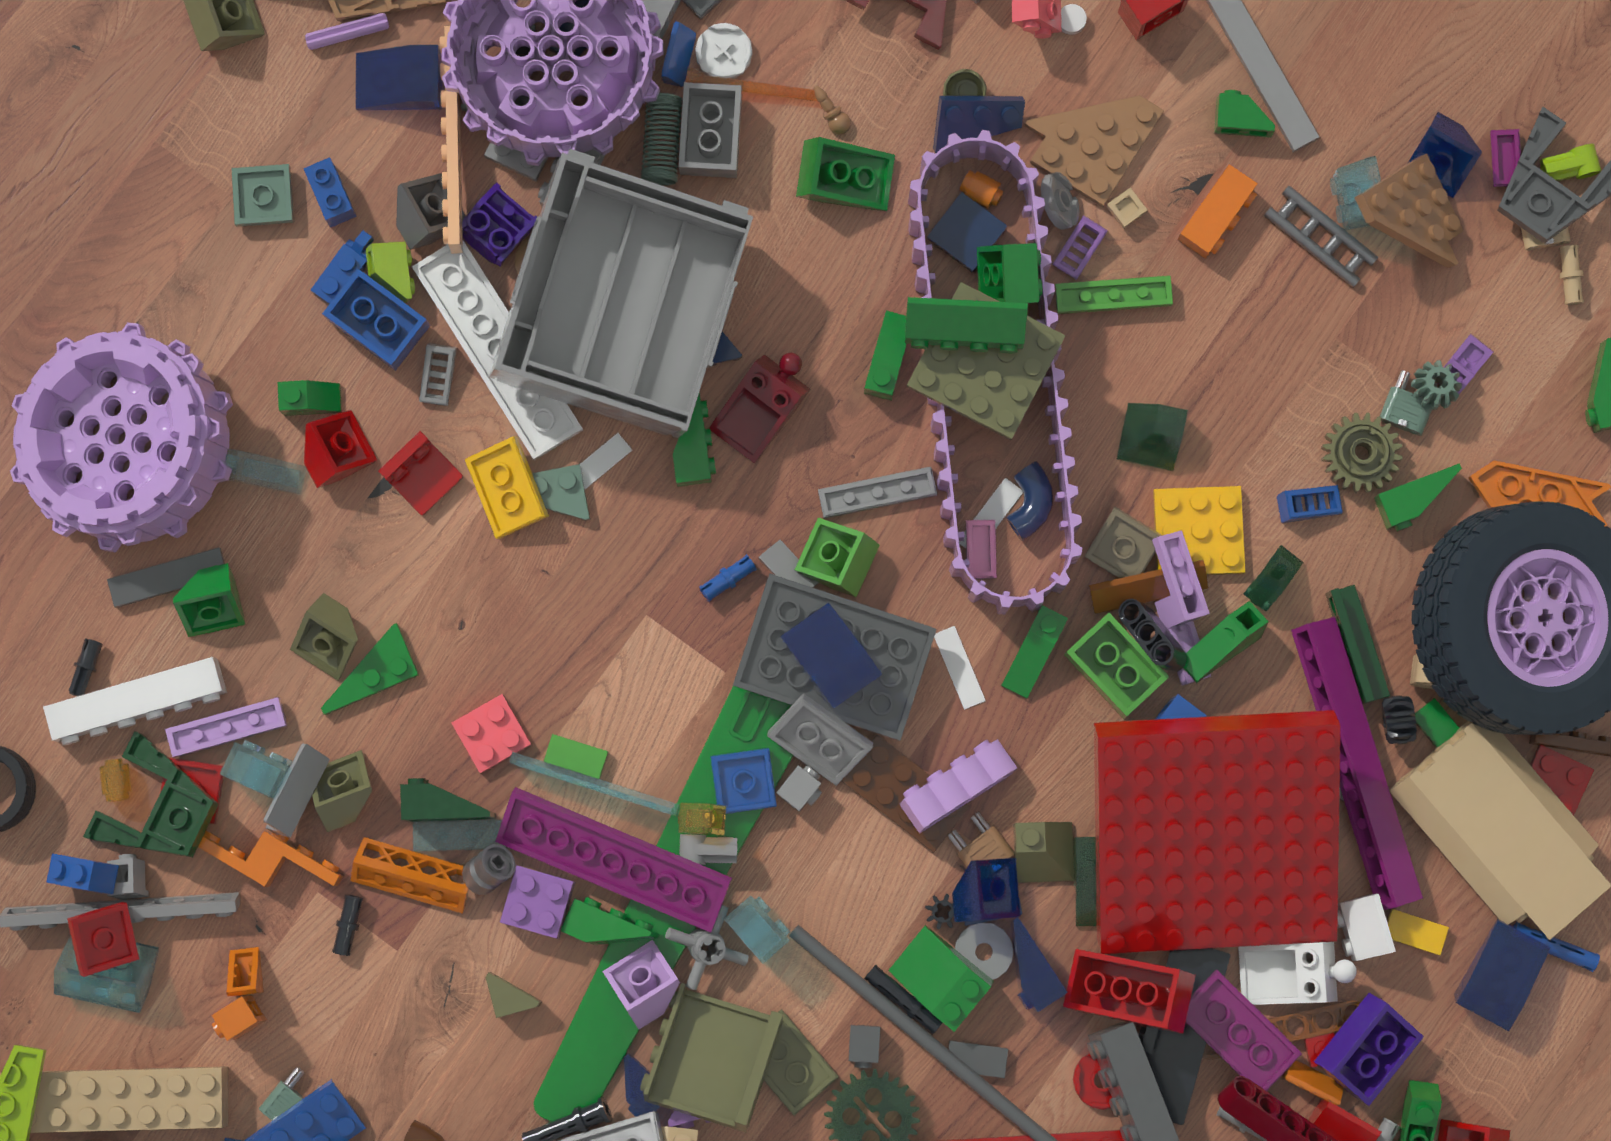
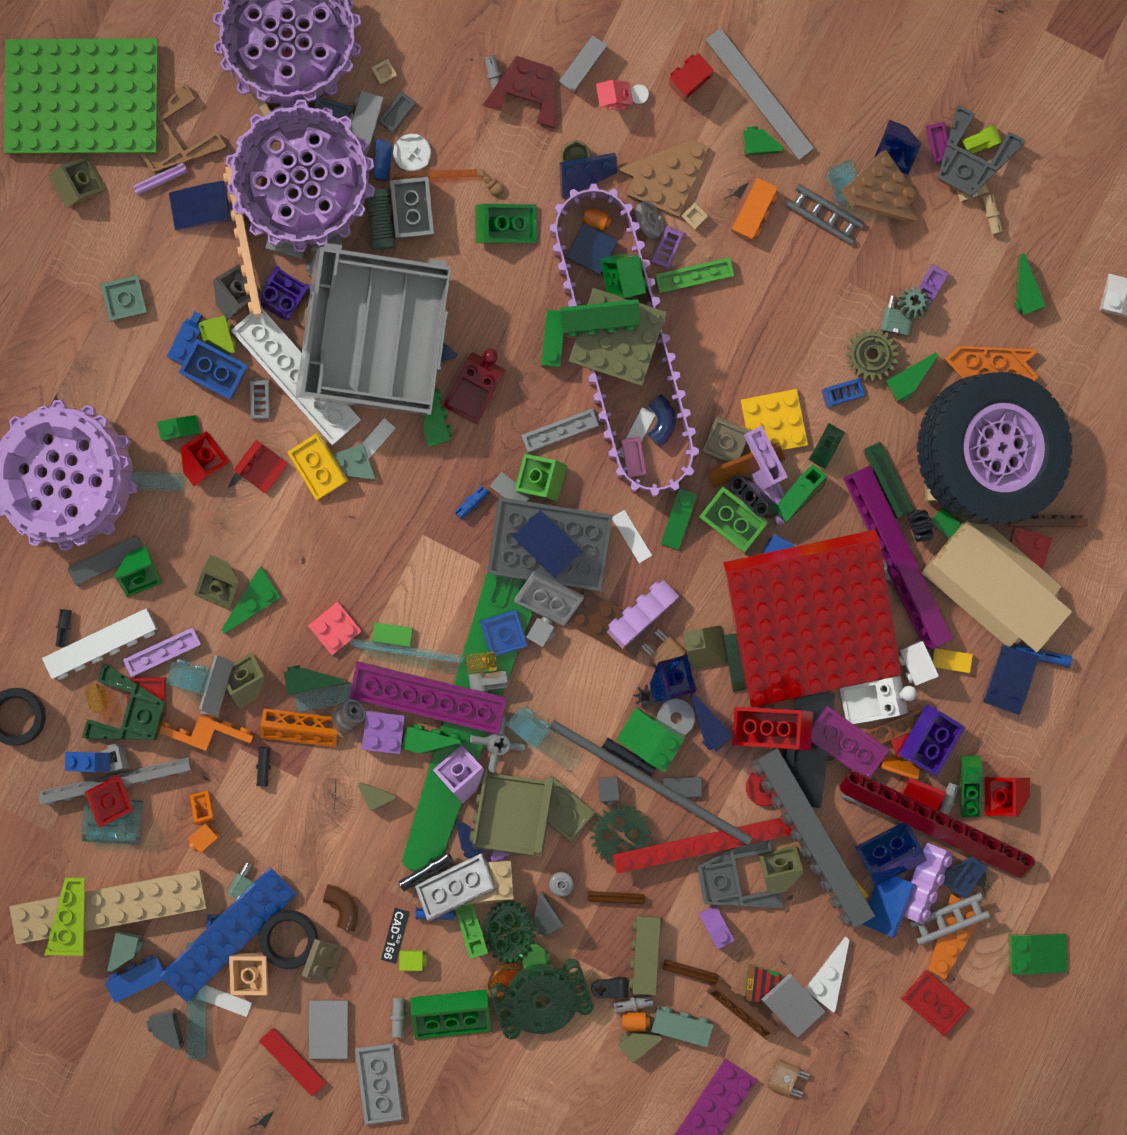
camera: 15 degrees left, 5 degrees up
blue brick [303,157,357,228] -> none
clear green slope [1116,403,1188,471] -> none

